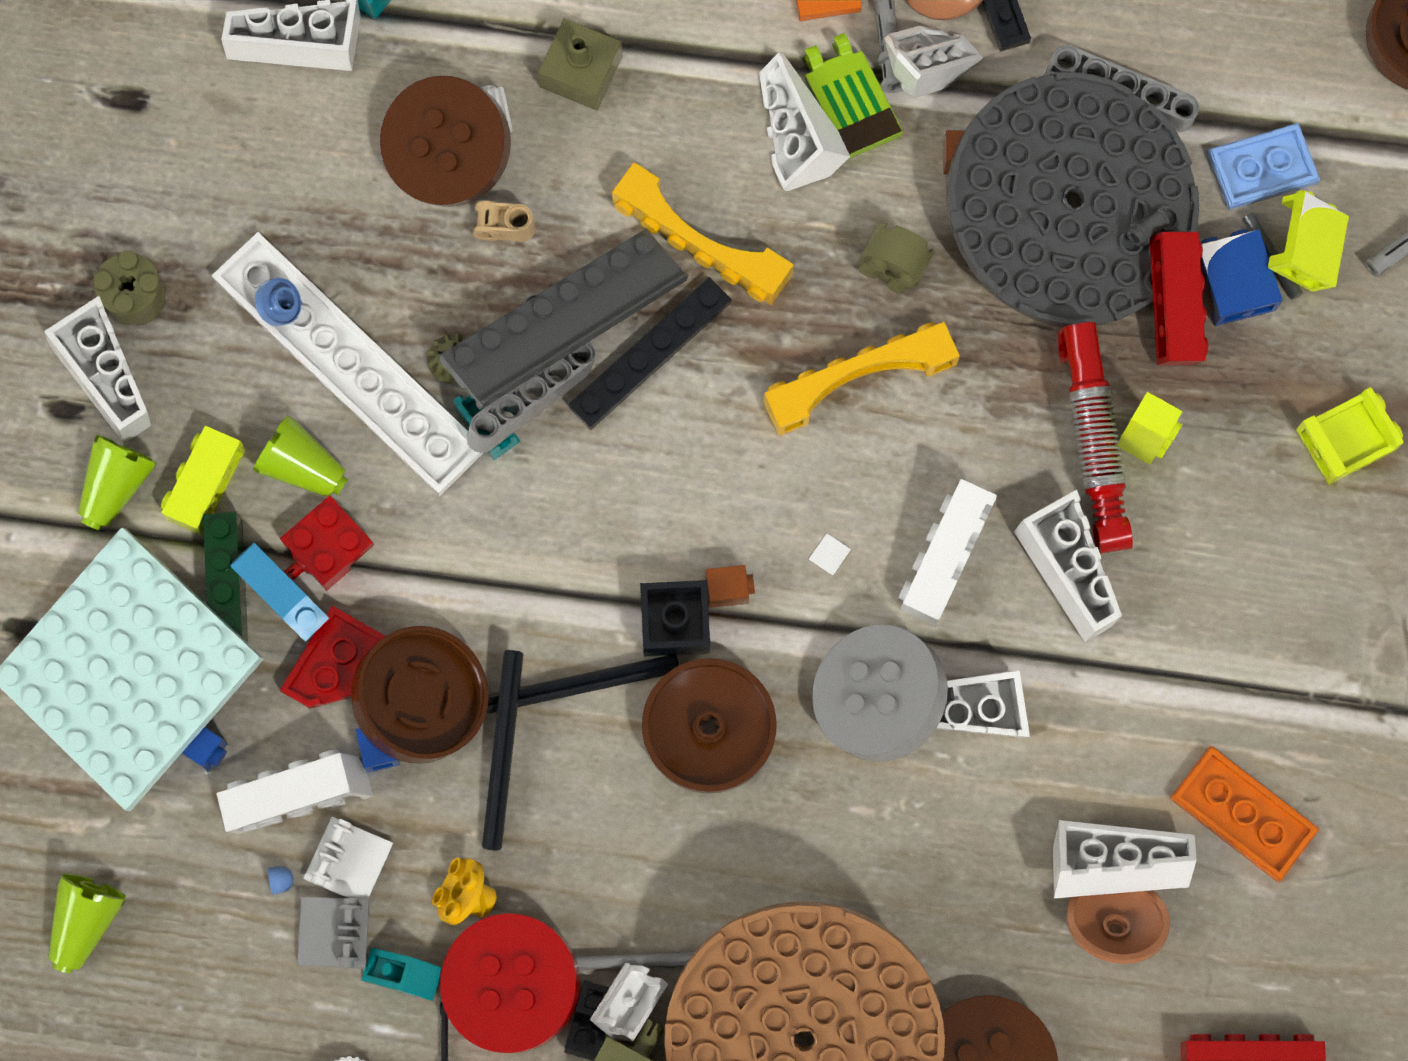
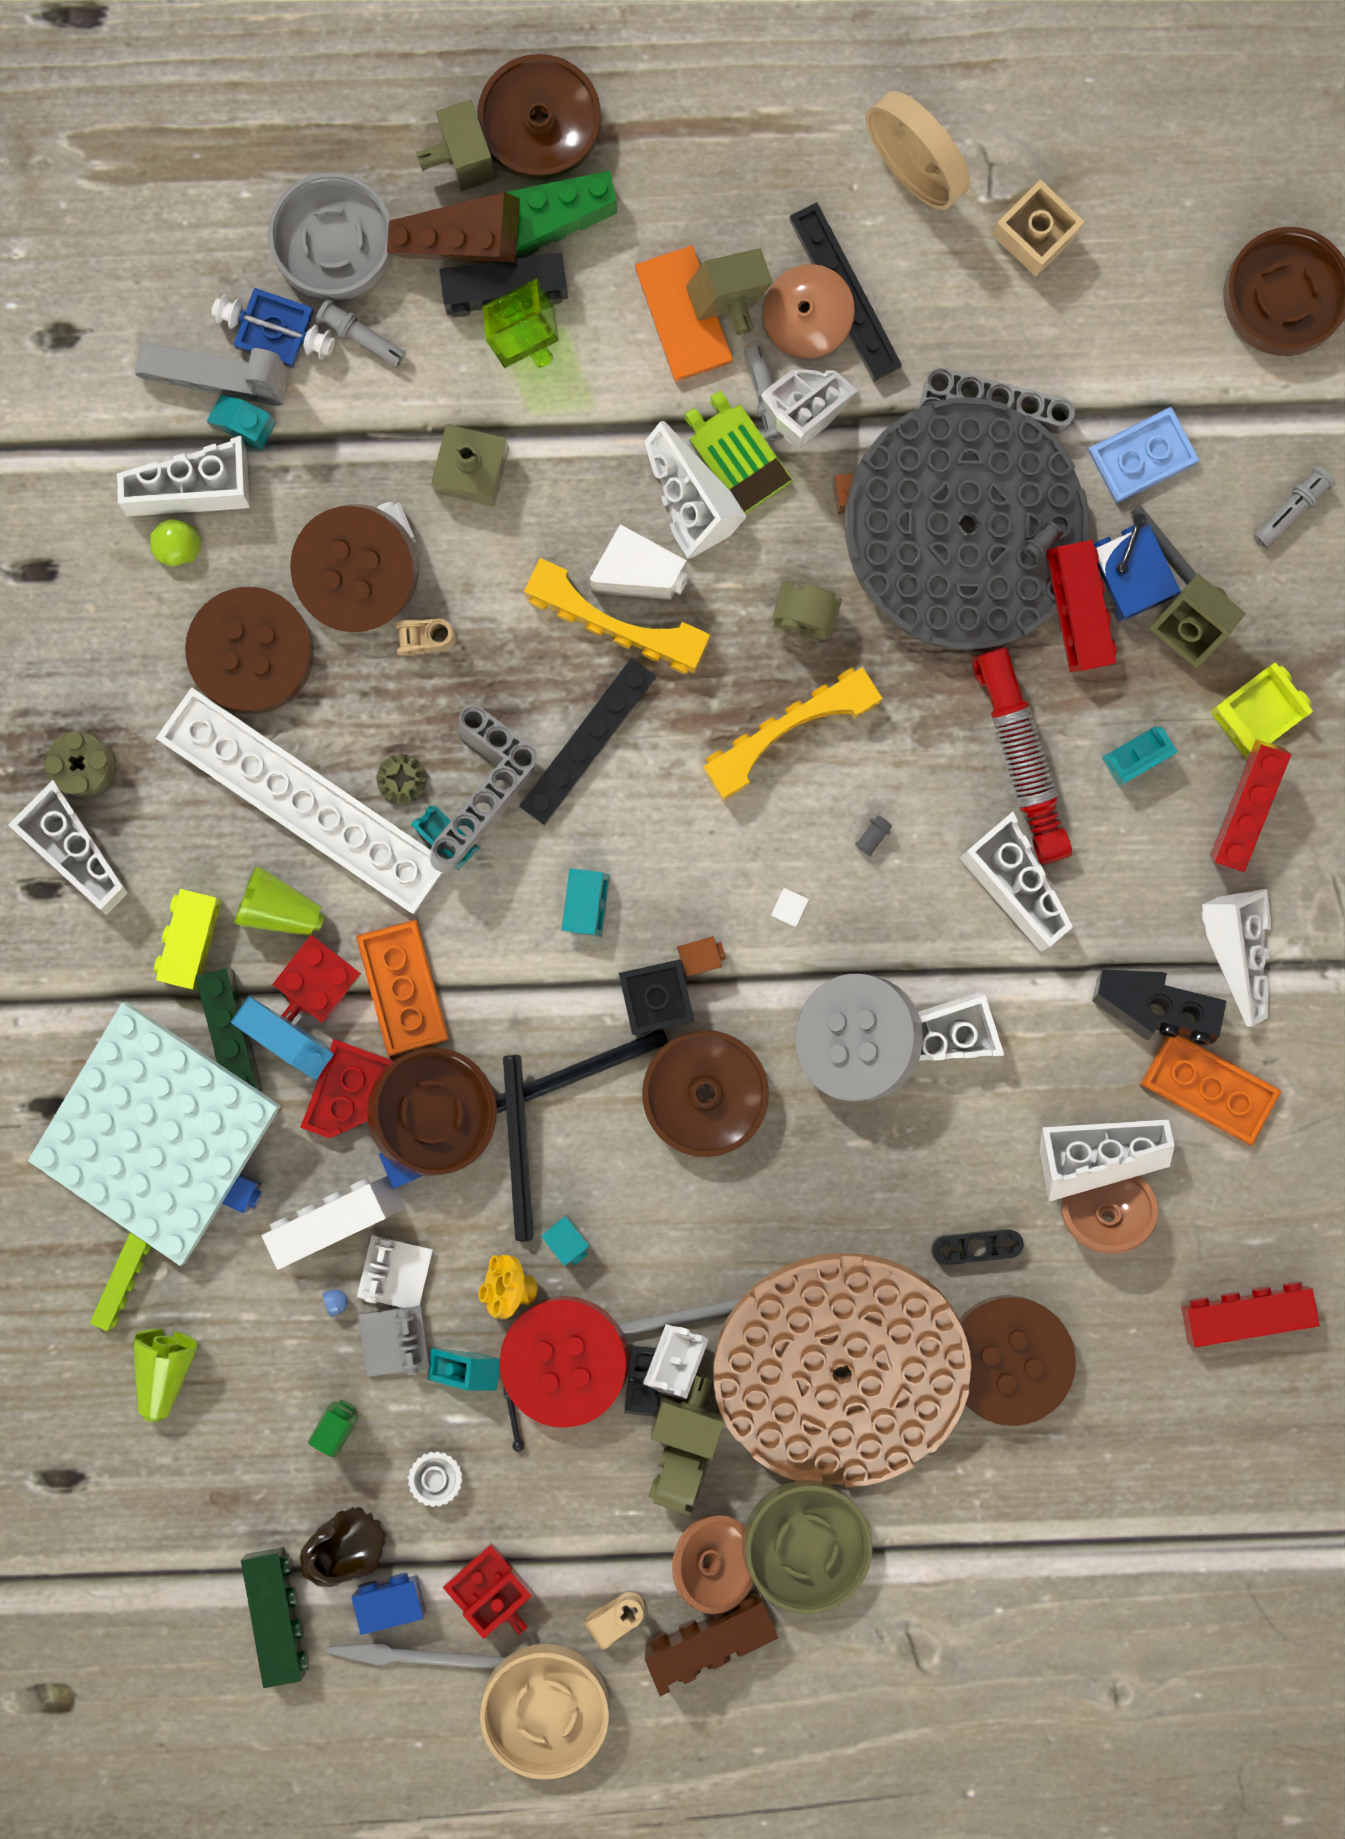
camera: 10 degrees left, 10 degrees up
lime cone [78,435,157,530] -> none
medium blue plate [255,277,302,327] -> none
dark grey plate [440,228,689,409] -> none
white wedge [898,479,997,627] -> none
neon yellow brick [1117,392,1183,465] -> none
neon yellow panel [1268,190,1349,292] -> none
none -> lime piece [89,1232,152,1331]
none -> lime hair [150,519,201,567]
none -> reddish brown piece [185,587,314,714]
none -> green brick [308,1399,359,1457]
none -> orange tile [356,920,449,1057]
none -> teal brick [541,1215,590,1266]
none -> teal hinge [561,868,610,937]
none -> white slope [589,524,689,600]
none -> dark grey pin [855,815,892,856]
none -> black beam [931,1229,1024,1265]
none -> black brick [1092,970,1227,1045]
none -> teal hinge [1102,726,1178,787]
none -> black hinge [1116,514,1146,575]
none -> olive brick [1149,573,1246,668]
none -> white wedge [1202,889,1271,1027]
none -> red brick [1210,739,1292,873]

